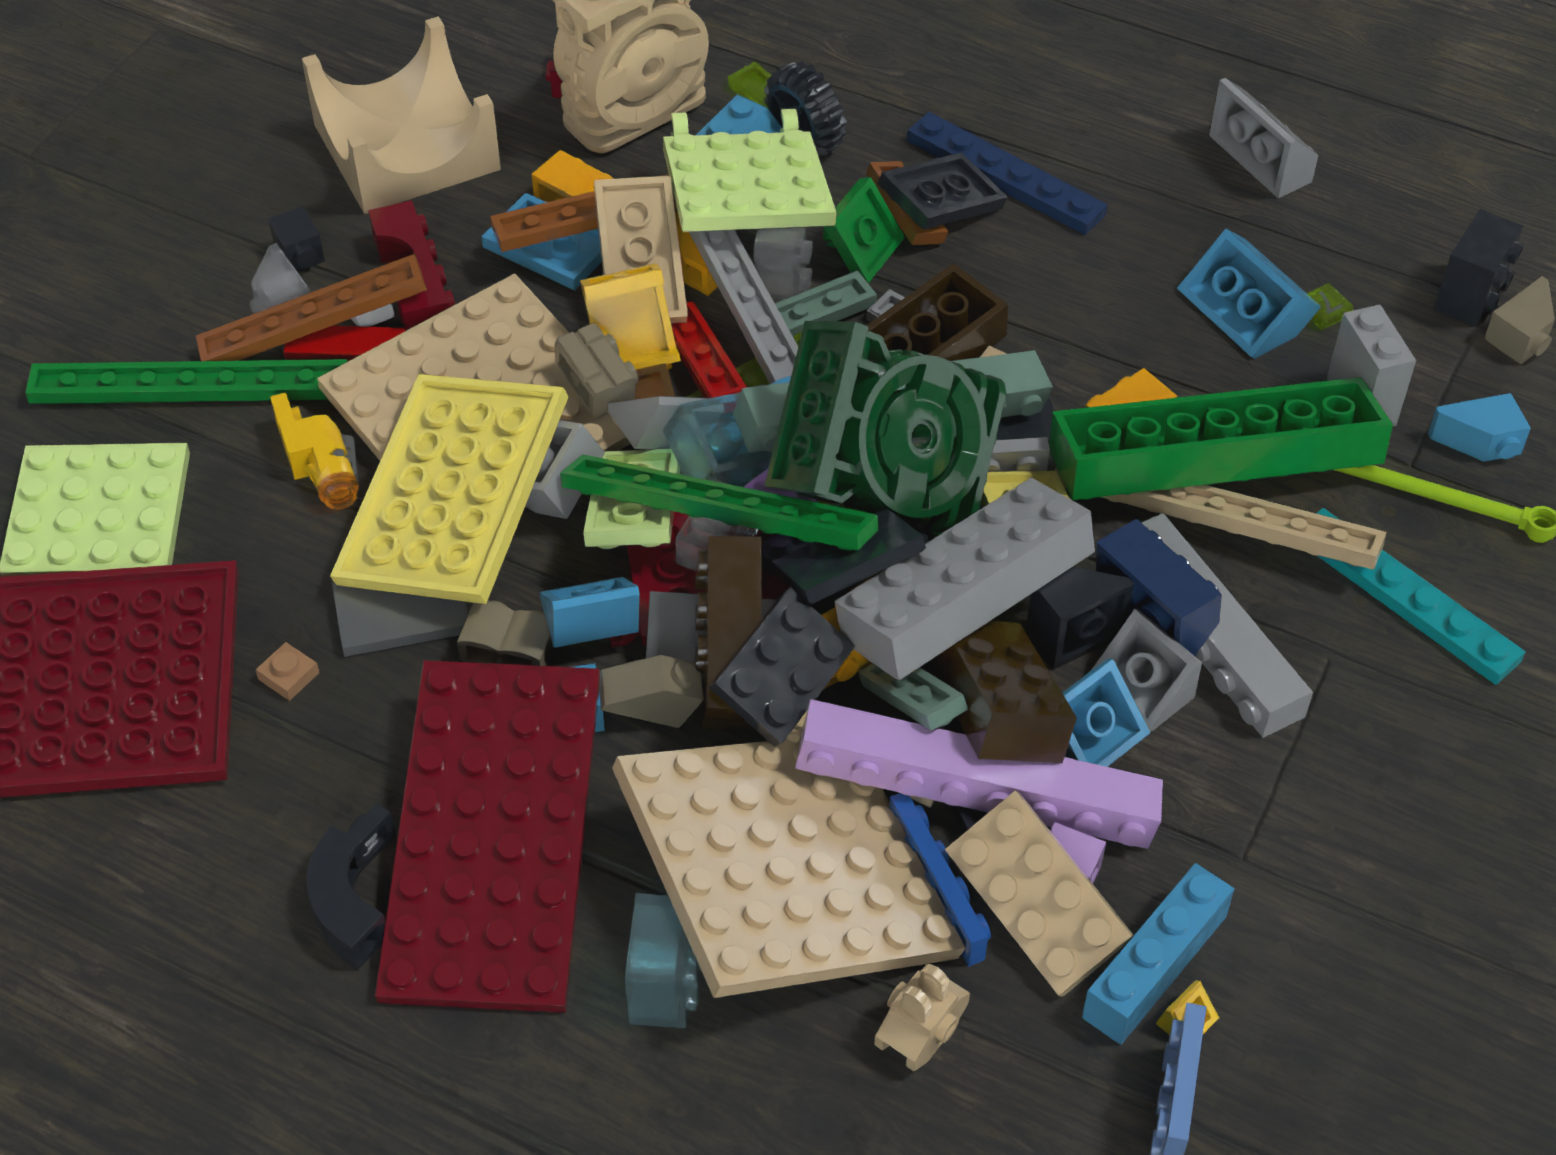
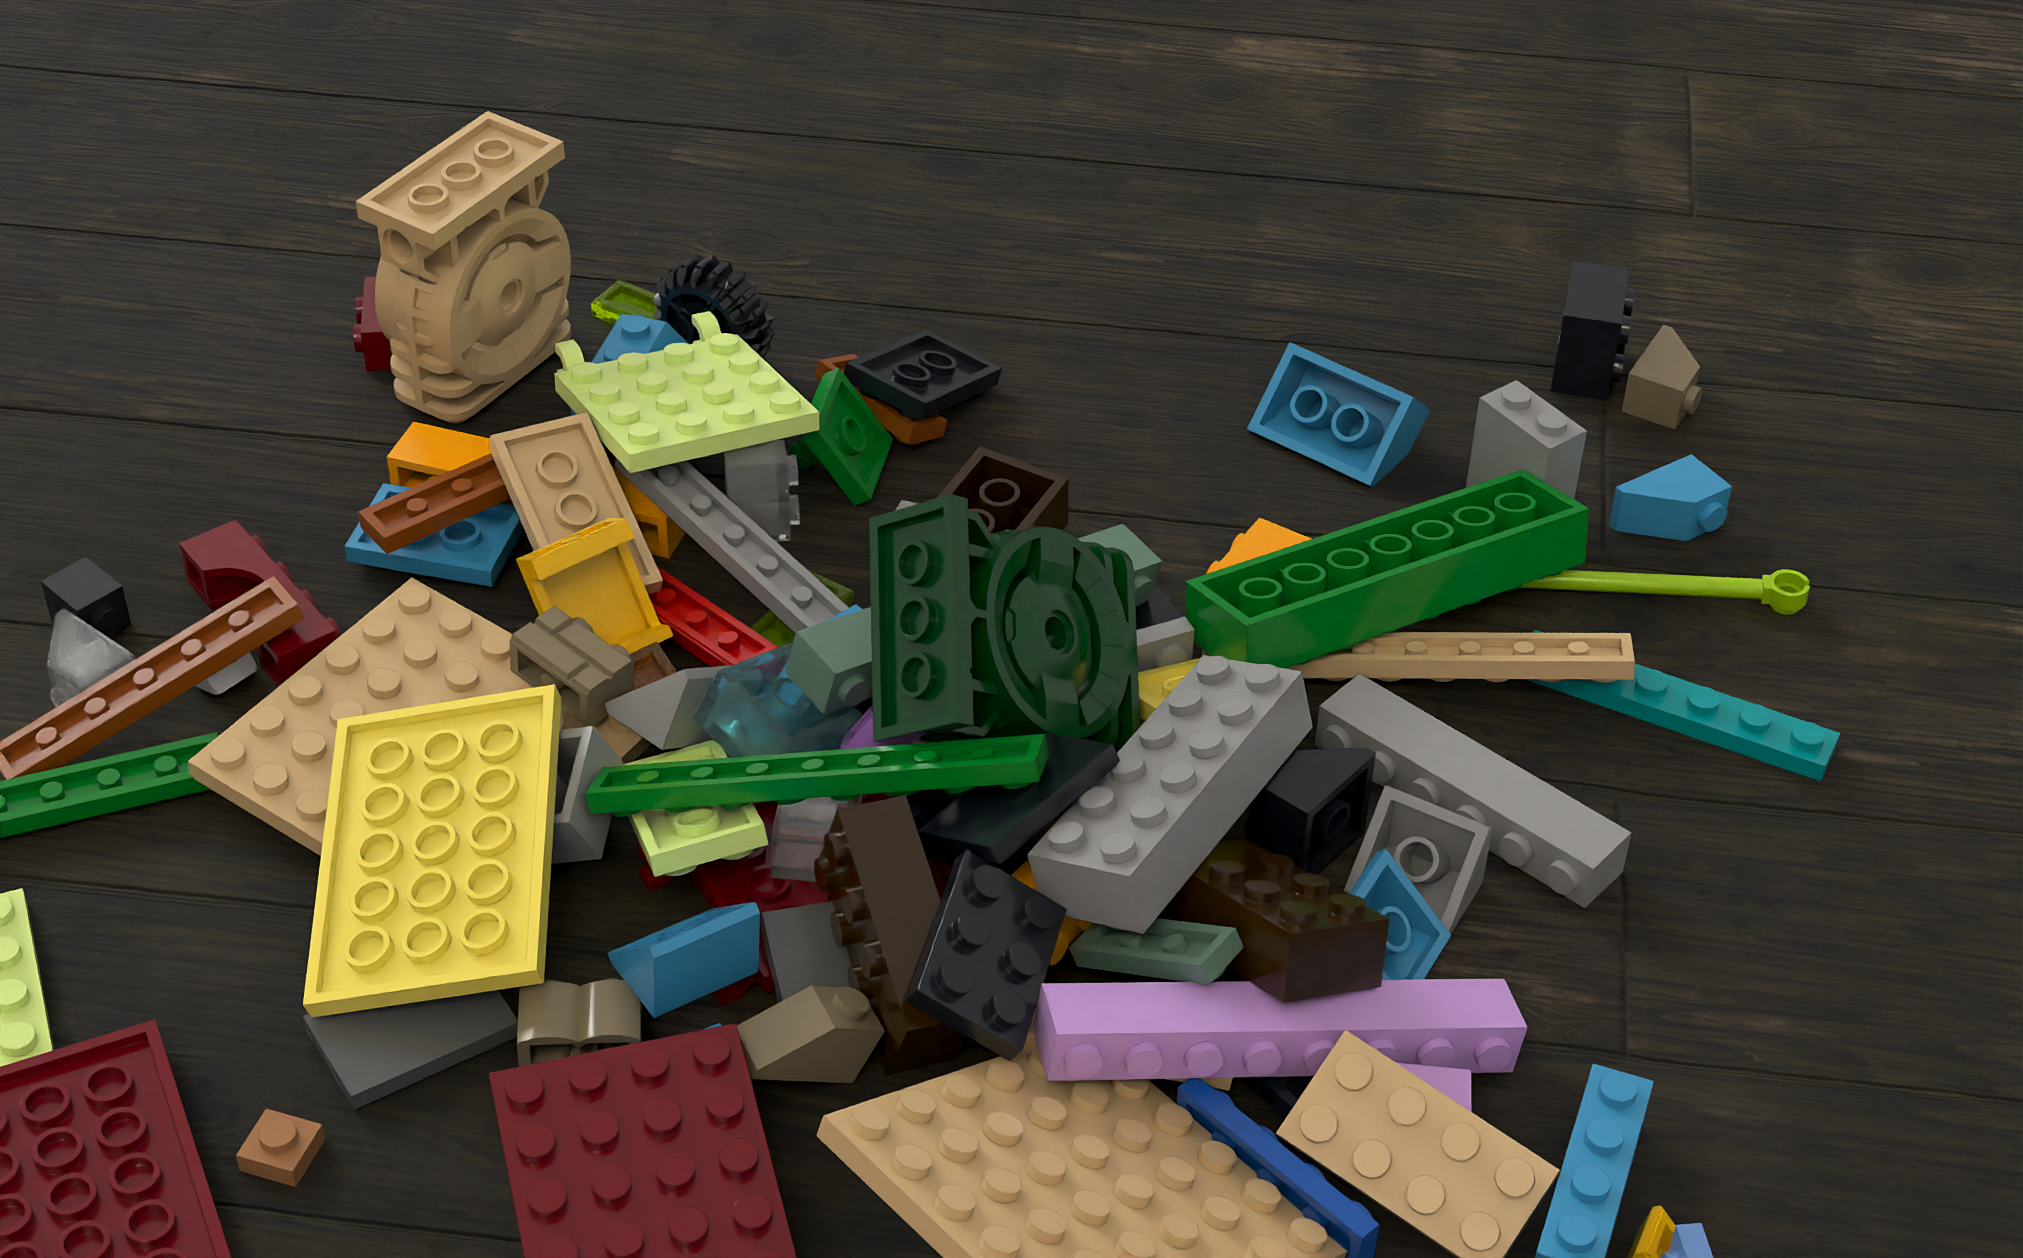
camera: 20 degrees left, 10 degrees down
yellow plate [270,393,359,510] -> none
red tile [283,325,406,362] -> none
tan piece [302,16,501,214] -> none
sand green plate [775,271,877,338] -> none
dark blue plate [907,112,1108,235] -> none
dark blue slope [1096,519,1222,656] -> none
light grey slope [1209,78,1318,198] -> none
clear neon green tile [1307,283,1353,330] -> none

